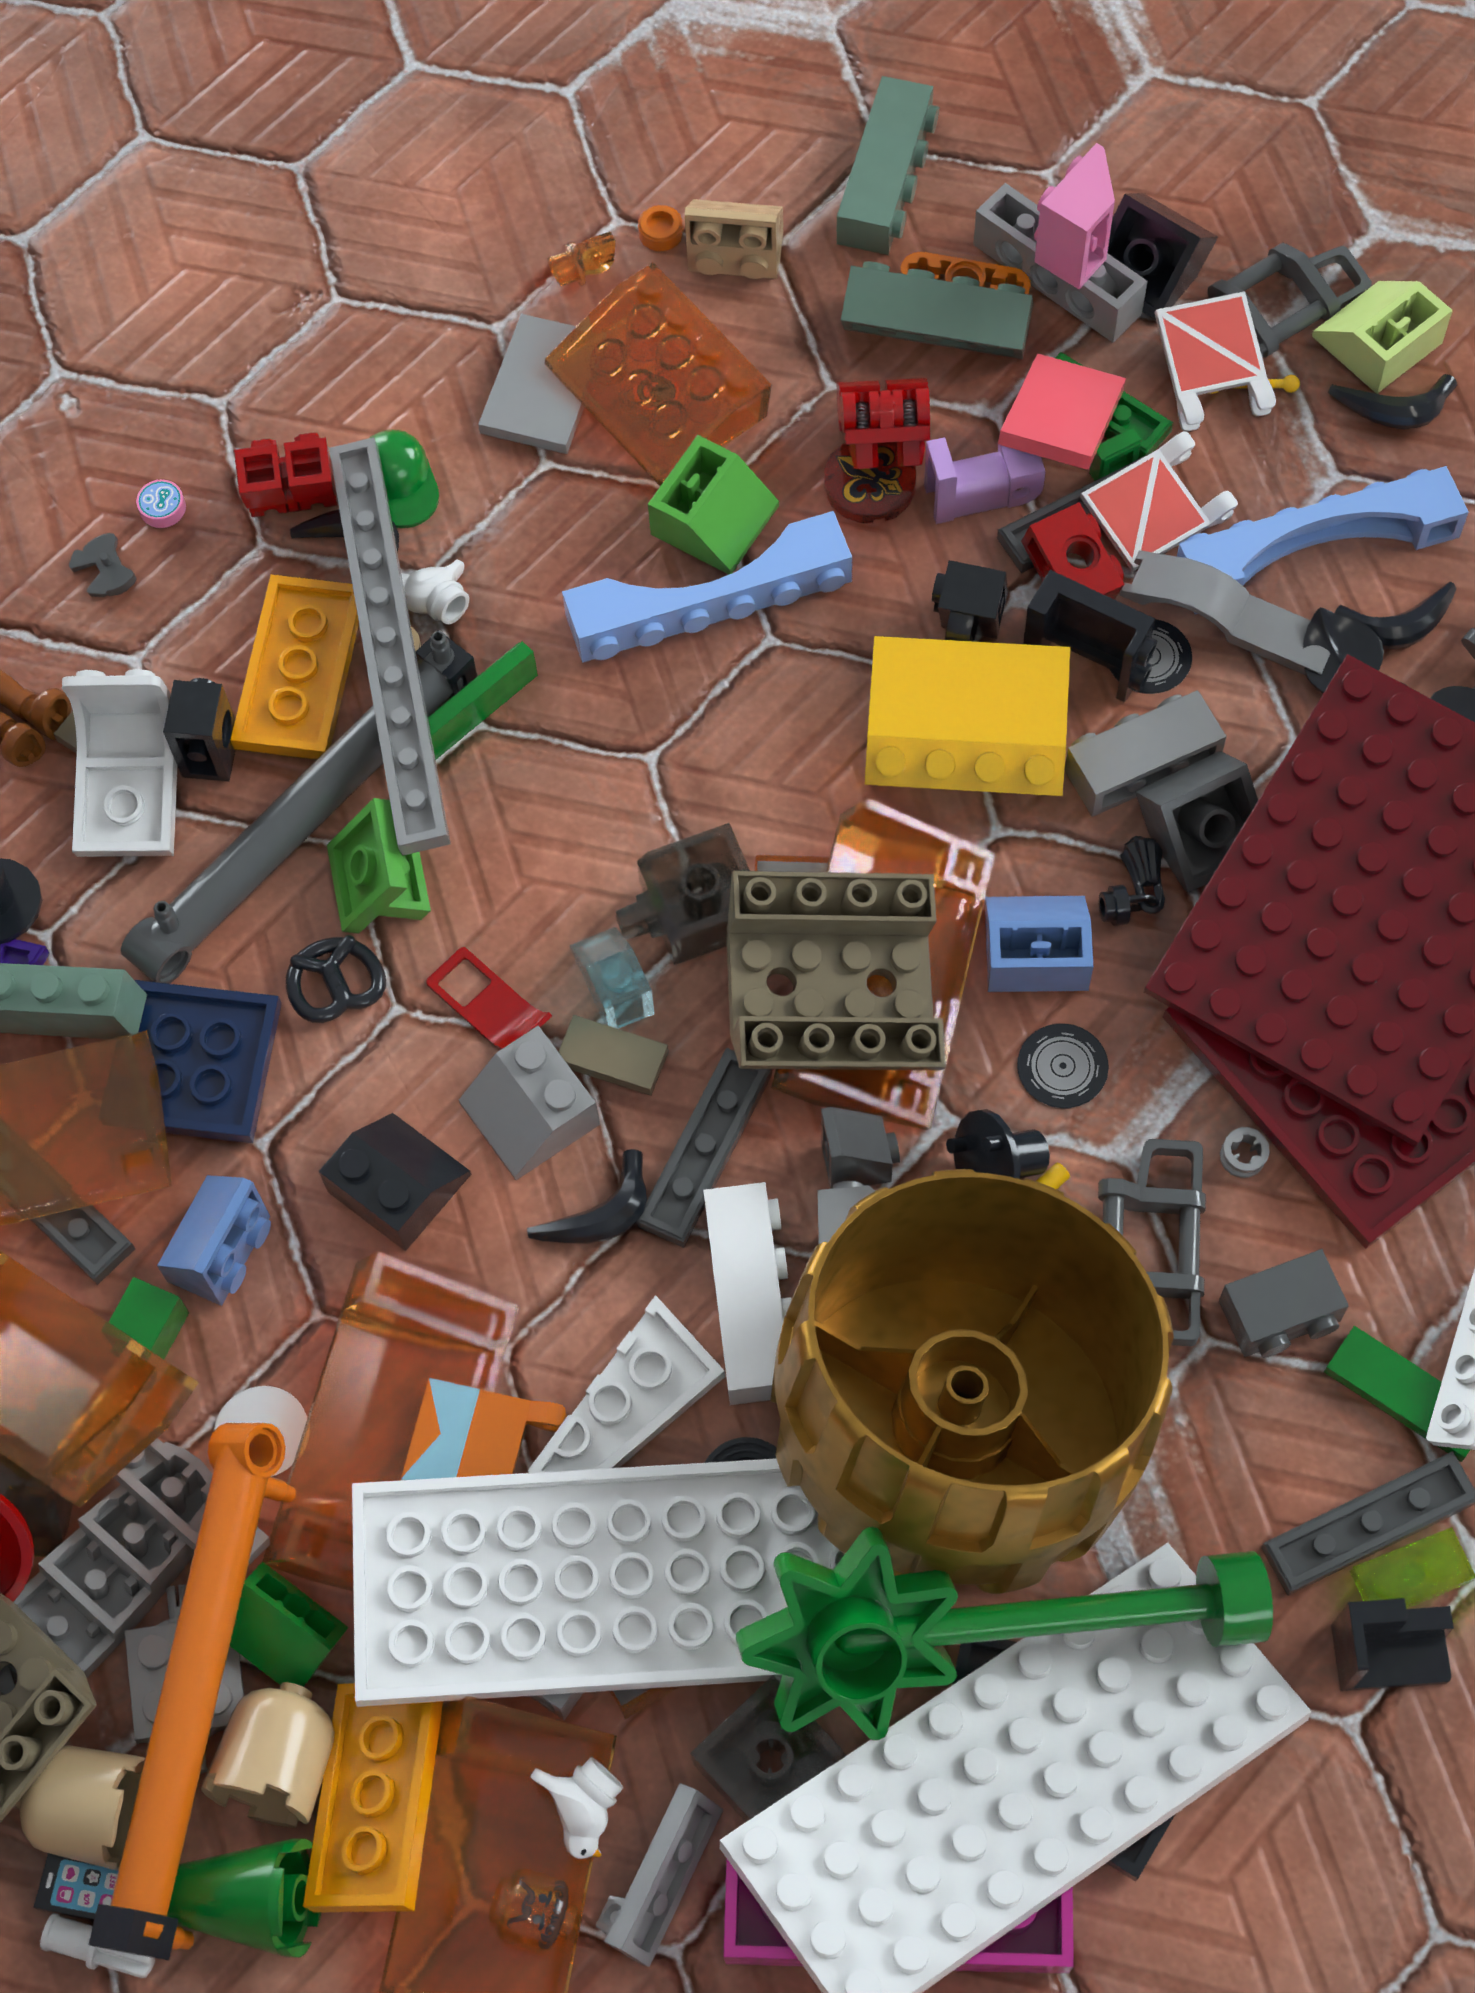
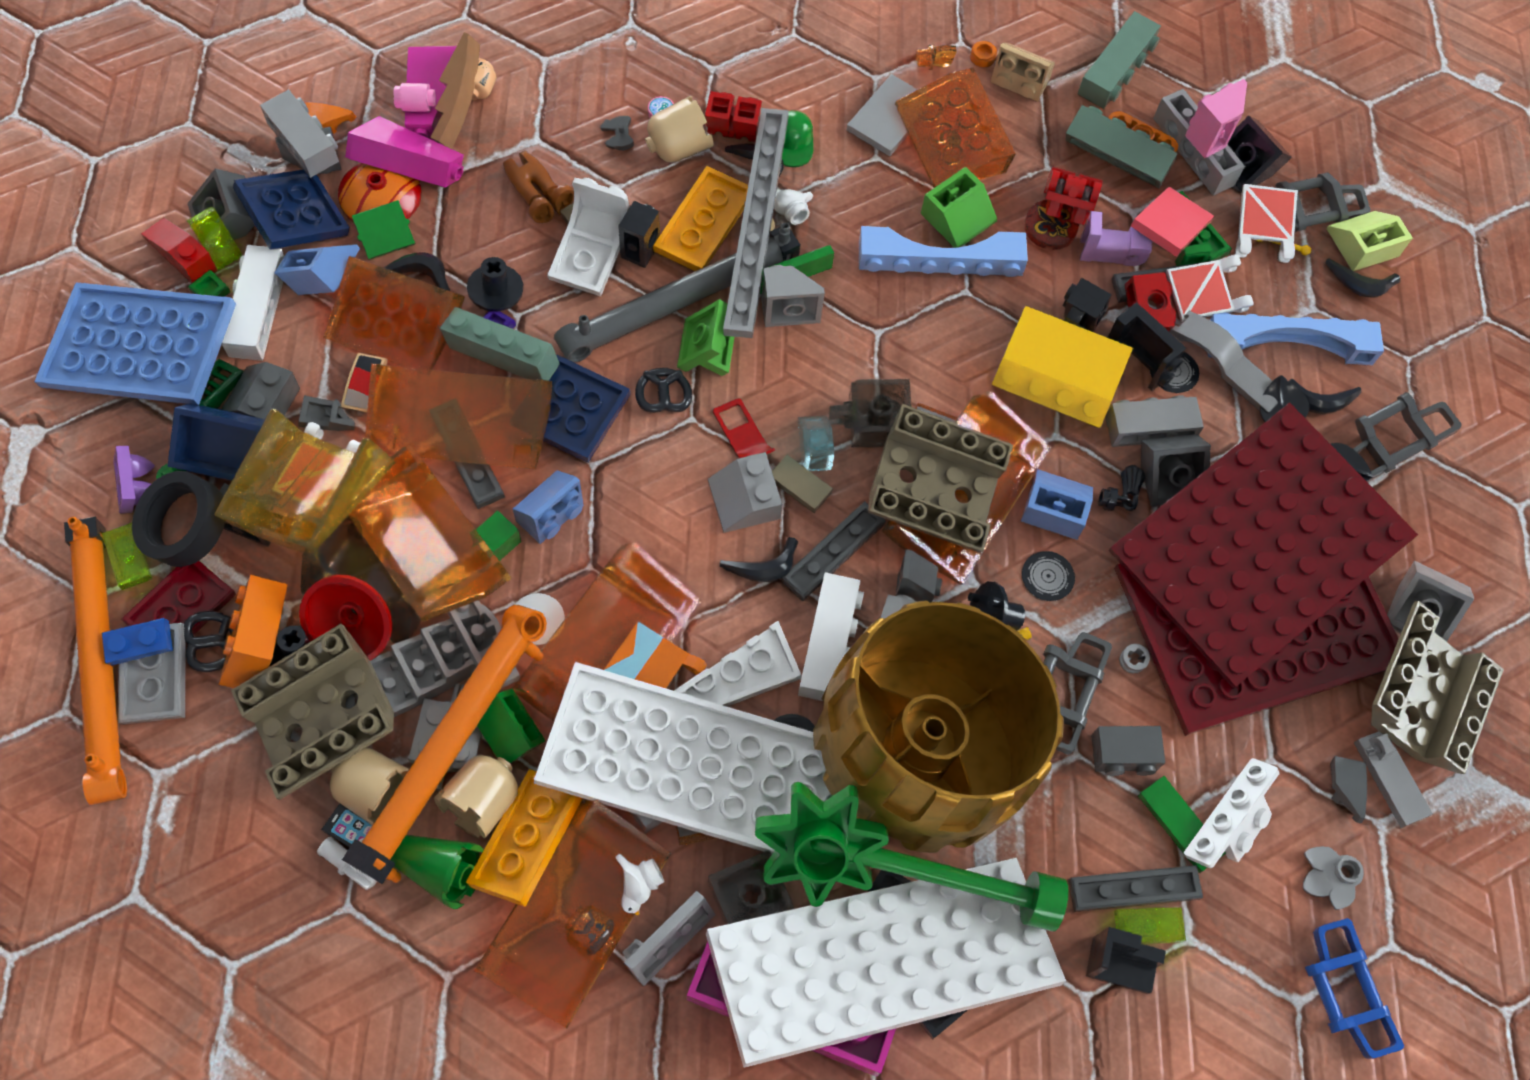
camera: 10 degrees right, 0 degrees up
black slope [319,1113,471,1251] -> none
none -> tan cylinder [645,96,714,163]
none -> light grey slope [761,265,825,327]

